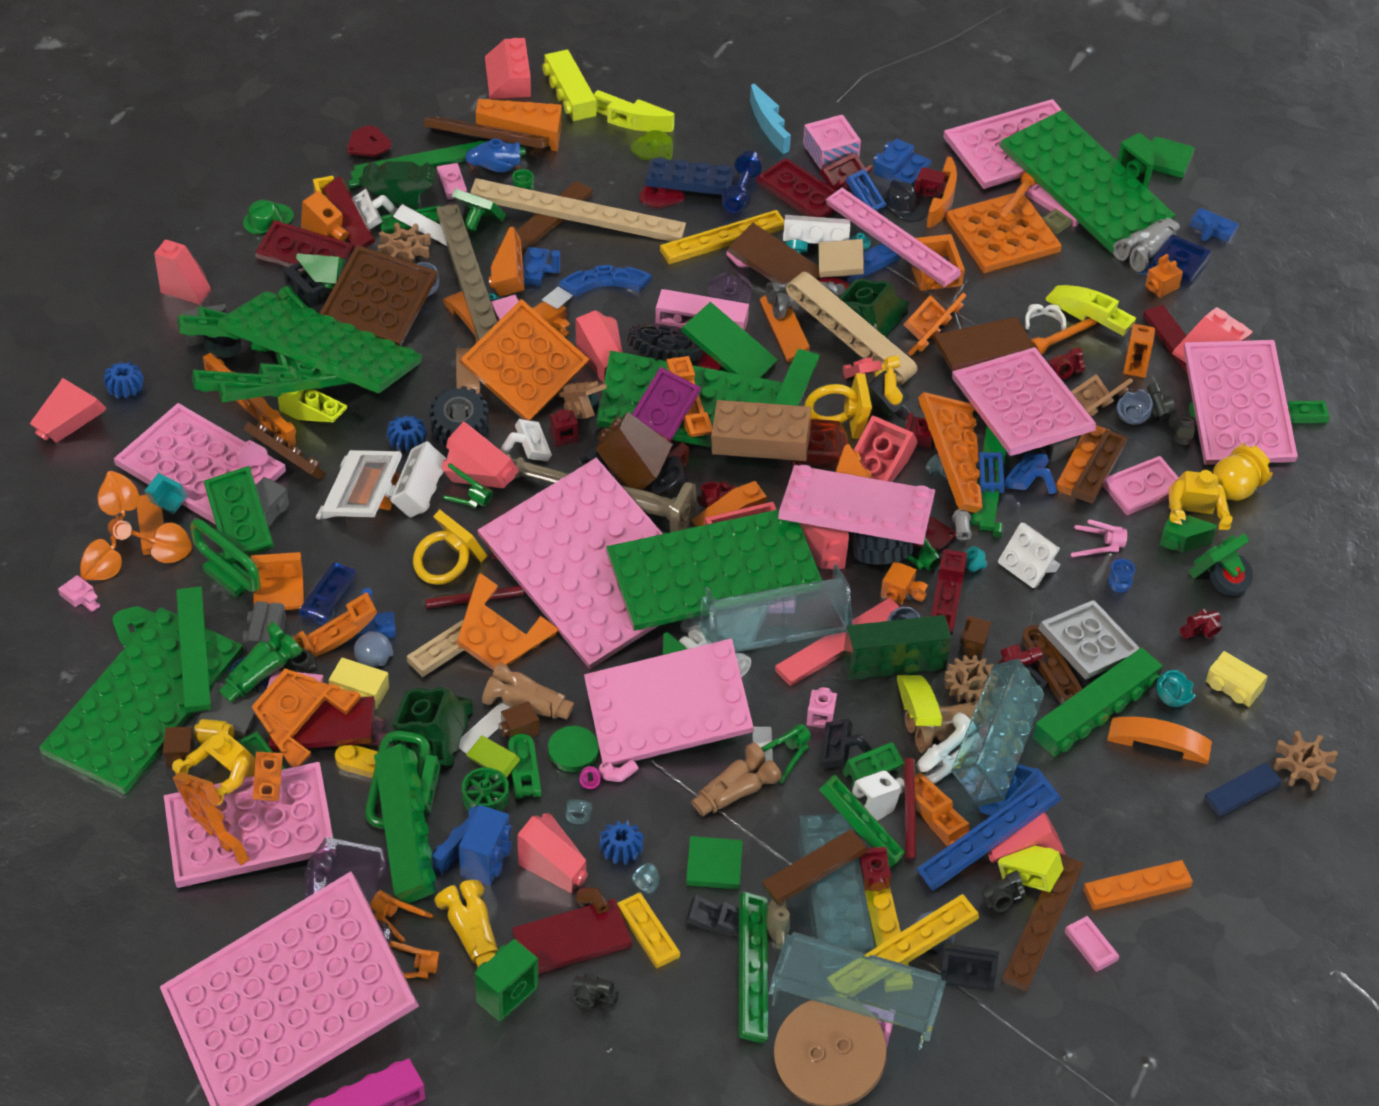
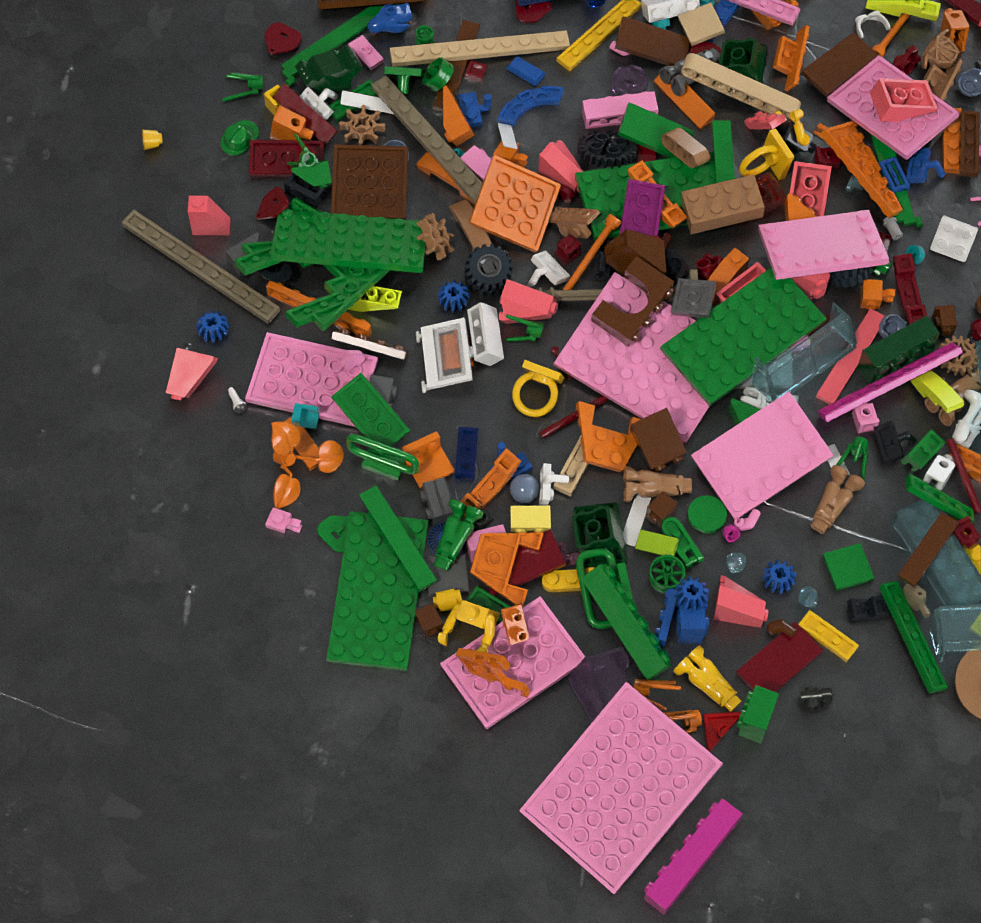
camera: 20 degrees left, 15 degrees up
none -> dark tan plate [122,210,280,324]
none -> yellow hat [142,129,162,150]
none -> green plant [222,72,263,102]
none -> white piece [228,387,246,413]
none -> dark red piece [256,187,289,220]
none -> green plant [287,133,318,167]
none -> medium nougat gear [417,213,454,261]
none -> green wheel [422,57,454,92]
none -> dark red tile [465,60,487,83]
none -> blue tile [506,56,546,87]
none -> white plate [539,463,569,506]
none -> dark red tile [557,185,575,203]
none -> orange piece [563,214,622,290]
none -> reddish brown arch [591,256,674,347]
none -> reddish brown slope [630,407,687,472]
none -> medium nougat beam [661,128,710,168]
none -> flat silver tile [671,278,717,318]
none -> blue gear [674,576,710,612]
none -> red tile [702,712,741,752]
none -> dark pink tile [818,343,963,422]
none -> coral slope [870,78,938,122]
none -> medium nougat piece [921,29,959,69]

